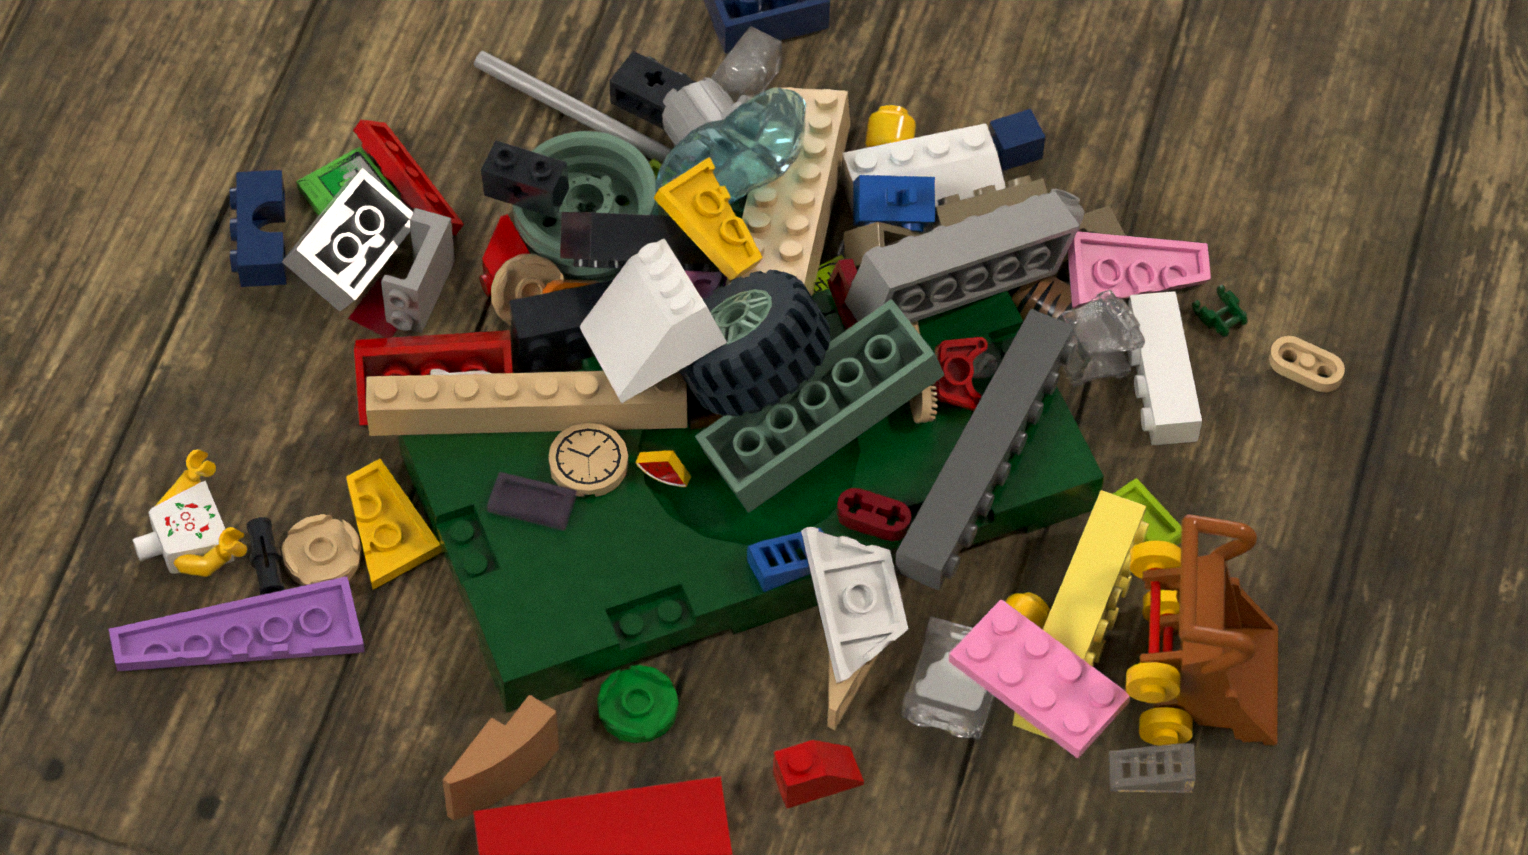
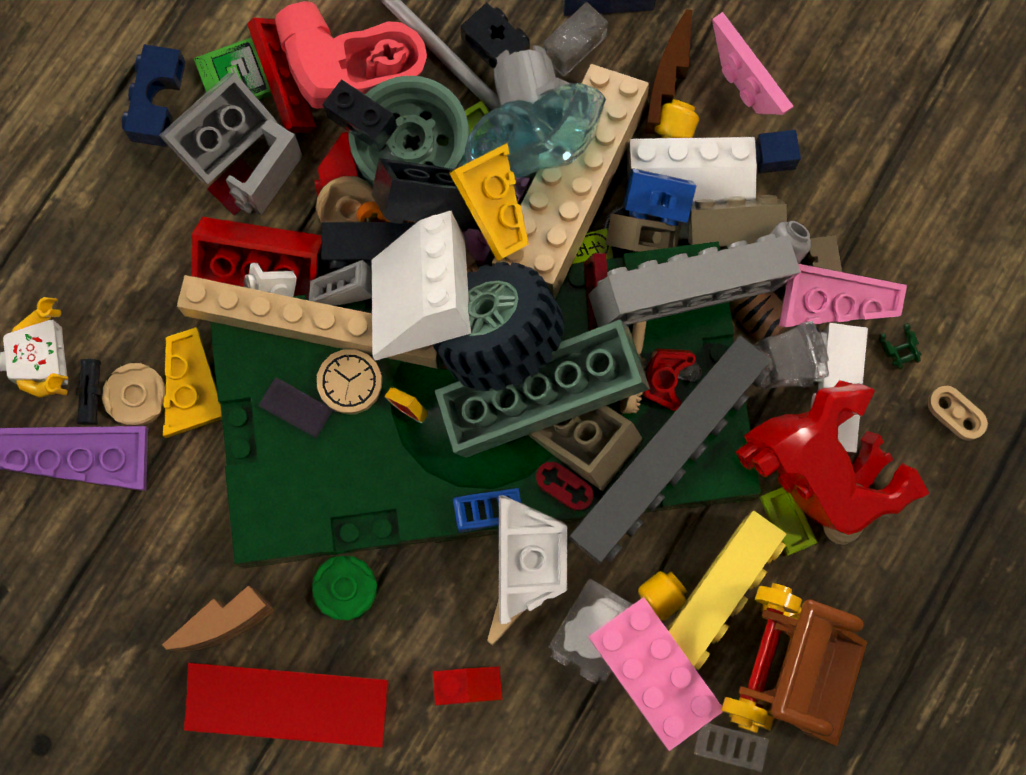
camera: 15 degrees right, 20 degrees up
none -> coral piece [275,1,427,109]
none -> light grey slope [309,260,372,306]
none -> dark tan slope [528,406,644,491]
none -> reddish brown slope [645,9,692,134]
none -> bright pink wing [712,12,794,115]
none -> red piece [736,380,929,545]

